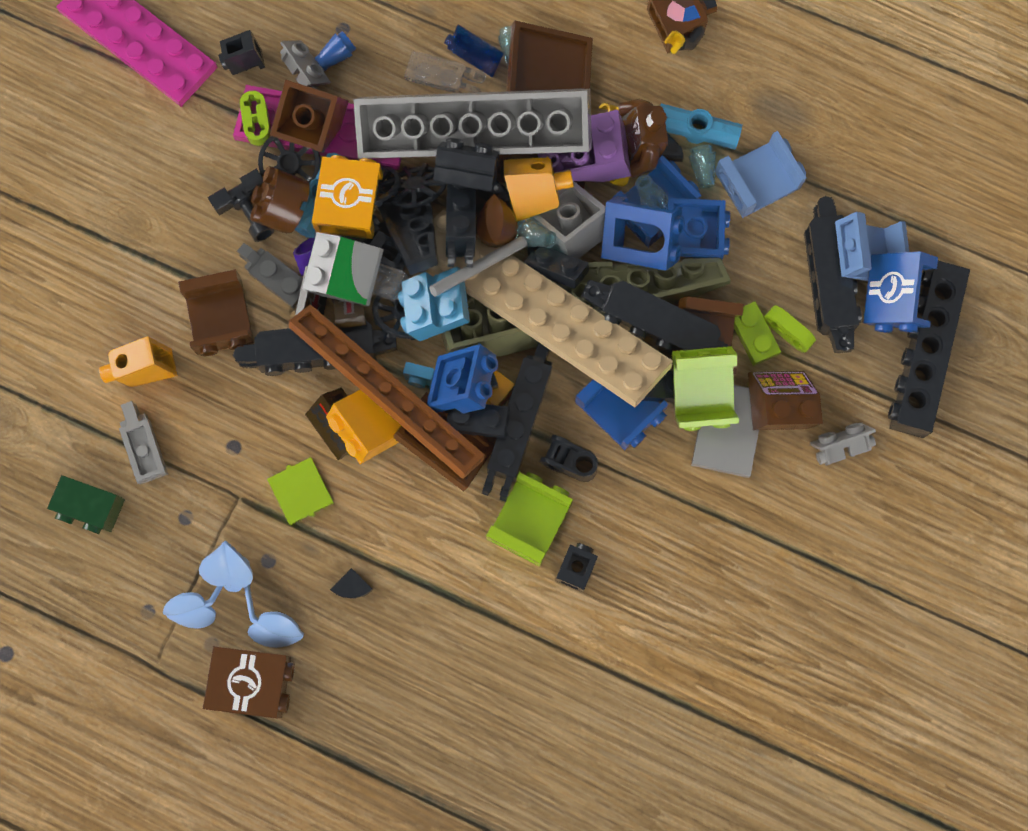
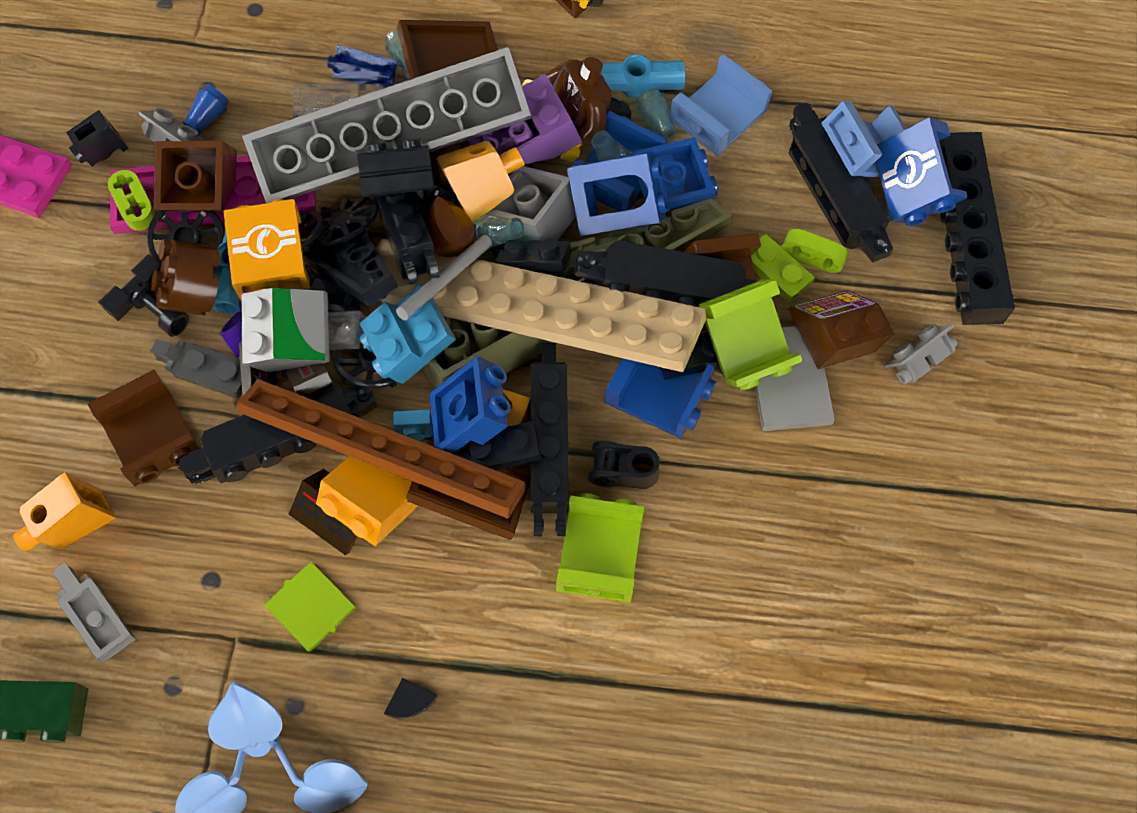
camera: 20 degrees left, 10 degrees down
black brick [555,543,598,592] -> none

